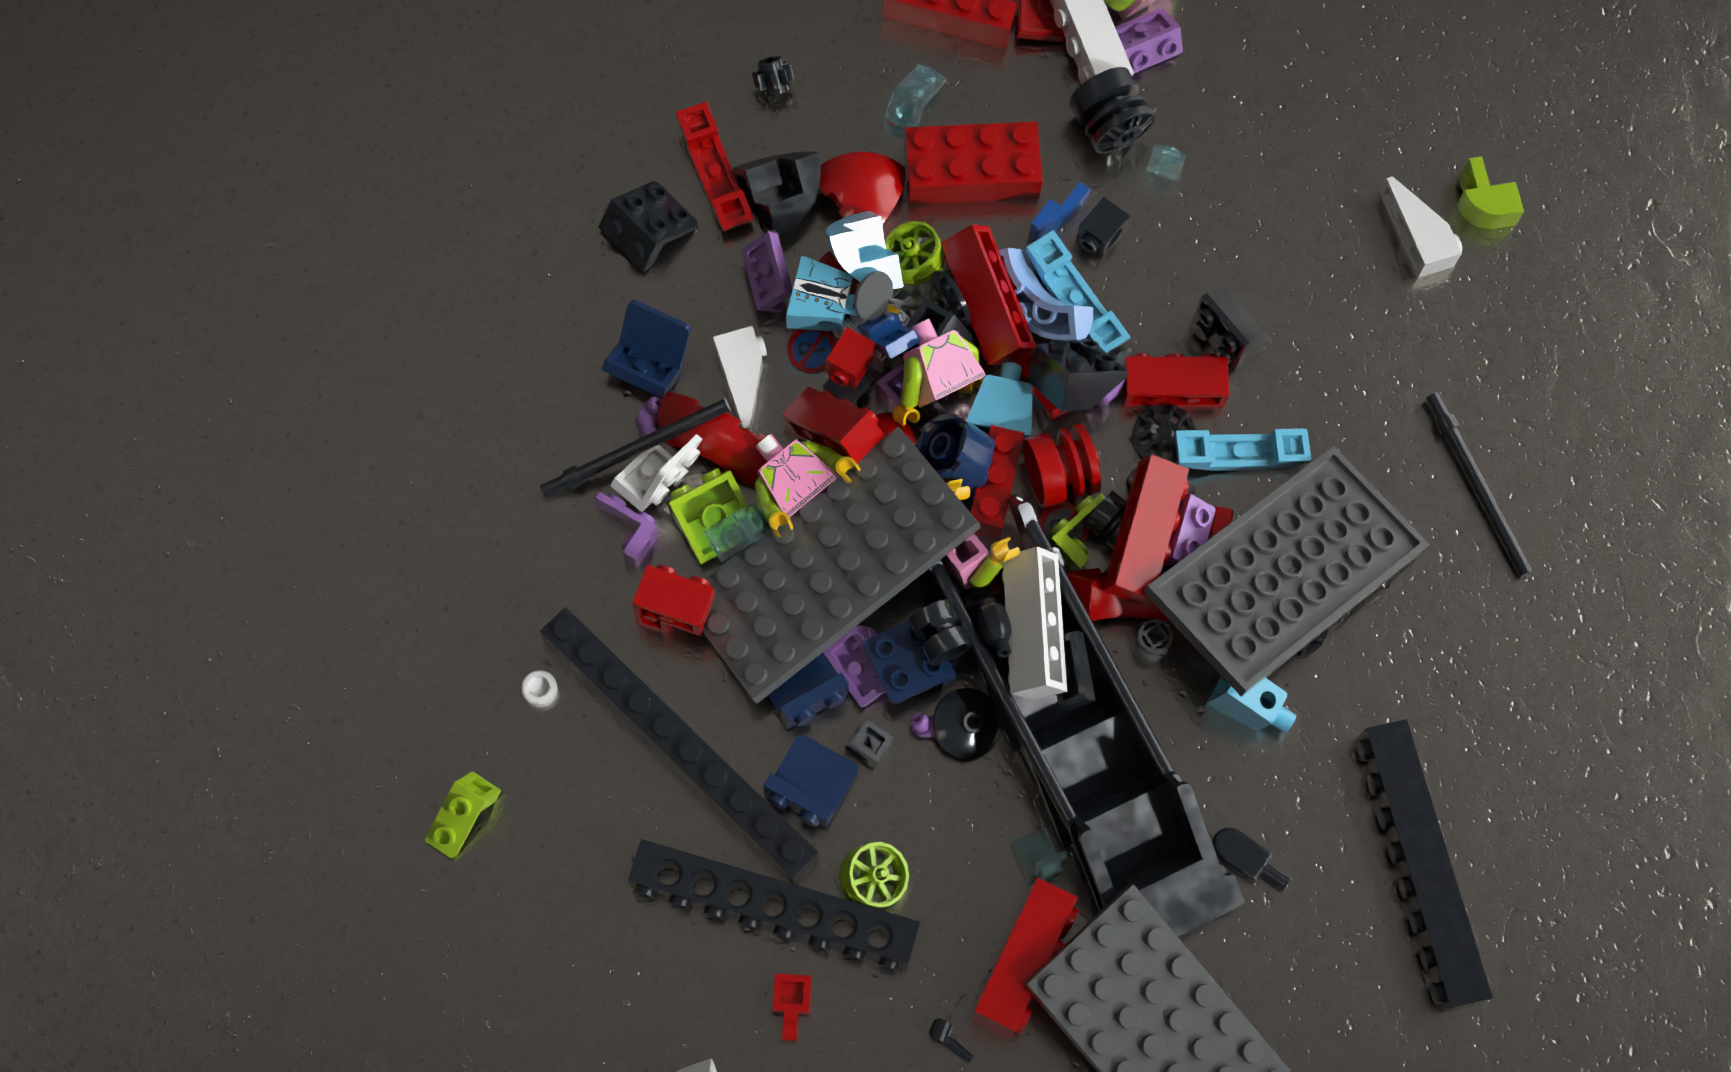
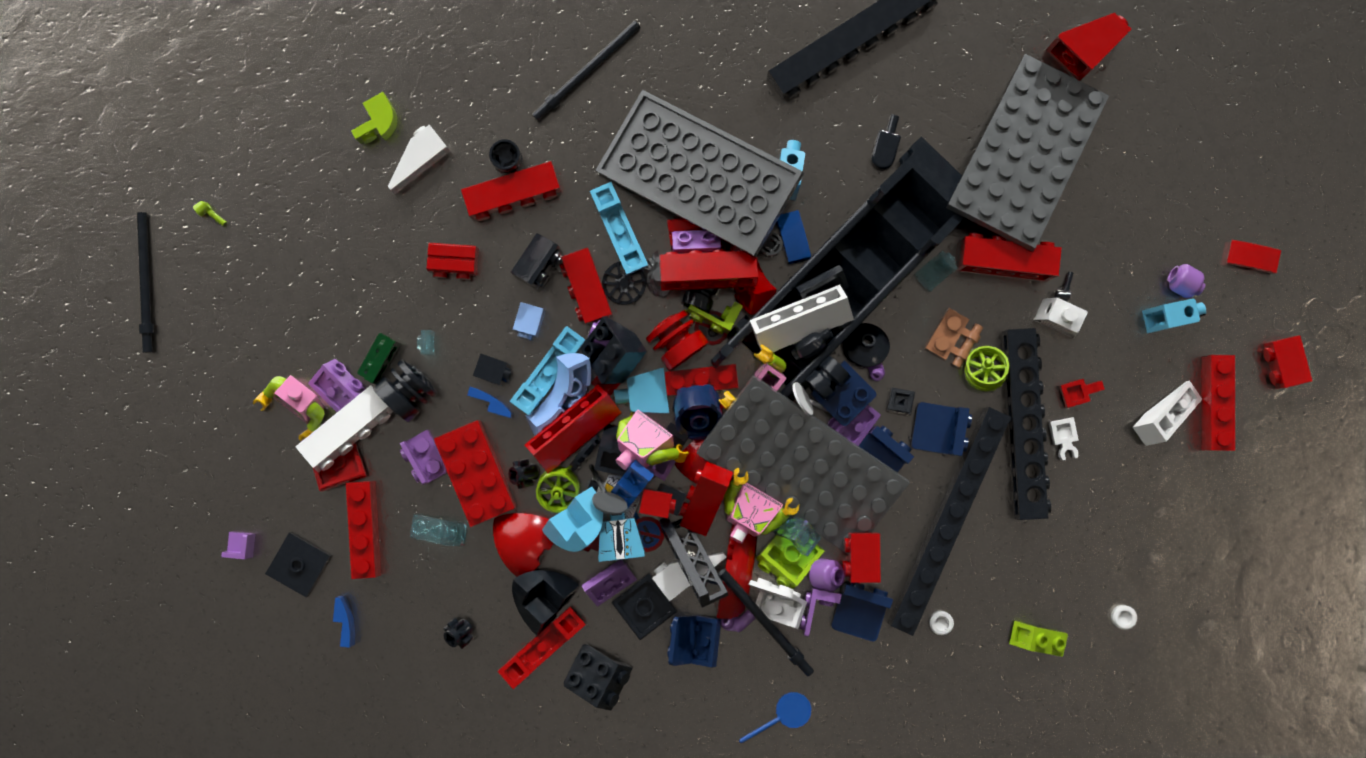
camera: 105 degrees left, 15 degrees up
none -> dark green bracket [357,333,401,384]
none -> medium lavender bracket [400,430,447,485]
none -> red brick [426,243,479,280]
none -> red brick [461,161,561,221]
none -> black wheel [489,139,524,175]
none -> black gear [508,459,538,489]
none -> light blue brick [513,302,545,340]
none -> black plate [611,573,678,640]
none -> black fence [659,517,728,608]
none -> blue piece [739,692,811,743]
none -> blue slope [777,210,811,264]
none -> white piece [793,382,828,416]
none -> medium lavender head [808,559,845,591]
none -> dark blue bracket [831,583,893,642]
none -> nougat plate [924,308,983,369]
none -> white torso [1033,298,1088,339]
none -> white plate [1048,417,1078,461]
none -> white tile [1111,605,1137,630]

